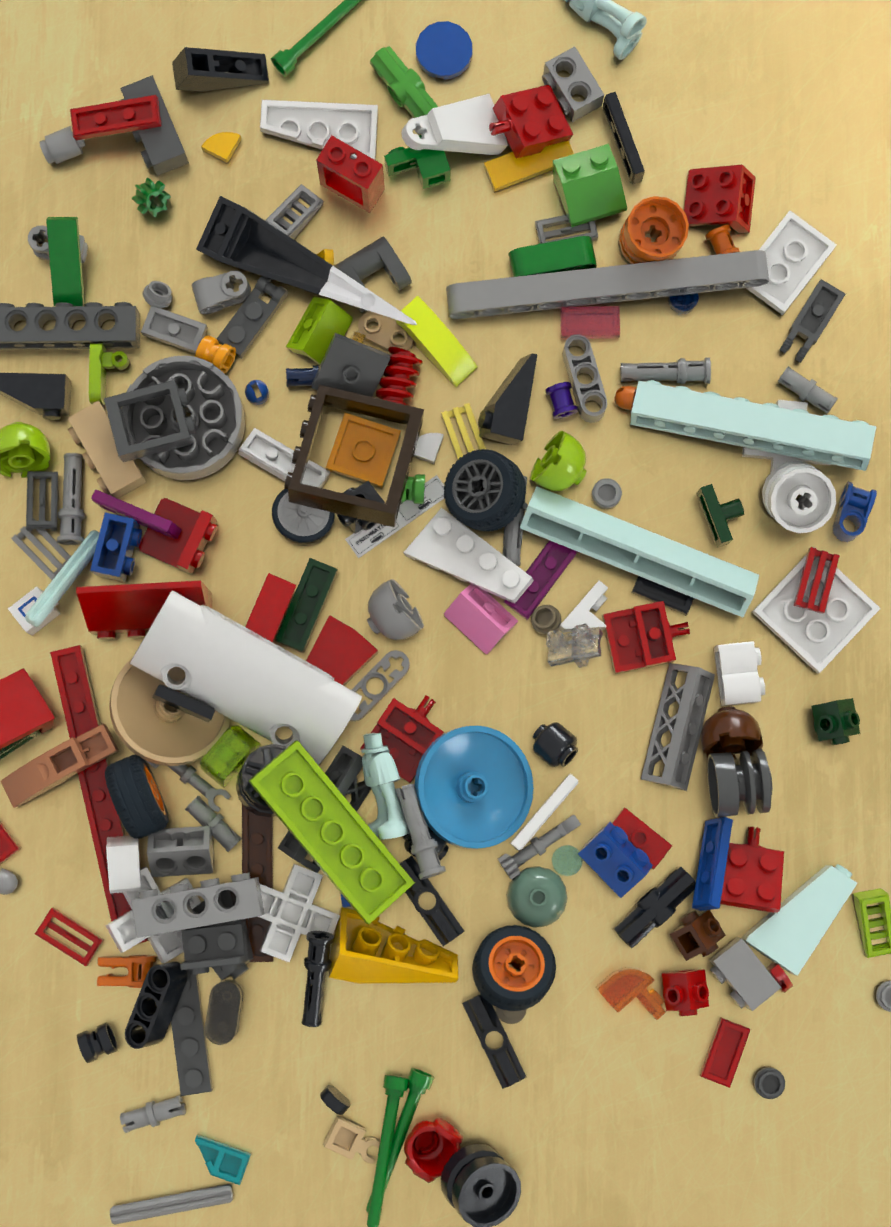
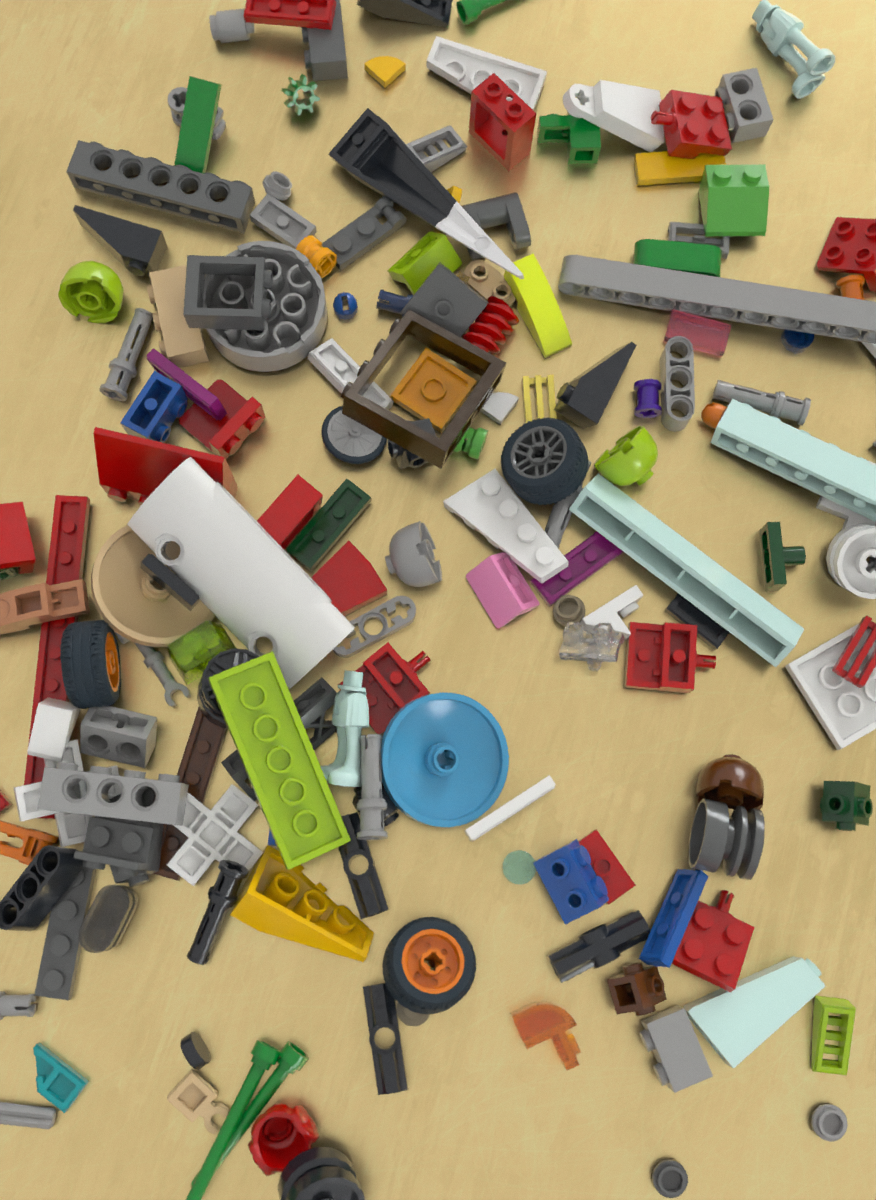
camera: 15 degrees right, 5 degrees down
white brick [8,586,61,636] -> none
light grey tile [11,518,71,580] -> none
light aqua axle [25,530,99,627] -> none
dark grey tile [26,471,58,531] -> none
lime piece [89,344,129,405] -> none
light grey pin [185,796,242,852] -> none
light grey piece [191,271,251,314] -> none
white sticker [345,475,445,558] -> none
bright green piece [370,46,438,118] -> none
blue tile [416,21,472,80] -> none
light grey piece [498,815,581,880] -> none
sand green cylinder [506,866,568,928] -> none
black head [533,722,578,767] -> none
light grey tile [591,478,622,509] -> none
black tile [603,91,645,185] -> none
orange wheel [619,196,689,264] -> none
light grey fence [641,663,715,791] -> none
red brick [662,969,709,1016] -> none
red tile [700,1017,751,1088] -> none
white brick [714,641,765,706] -> none
red tile [766,962,793,993] -> none

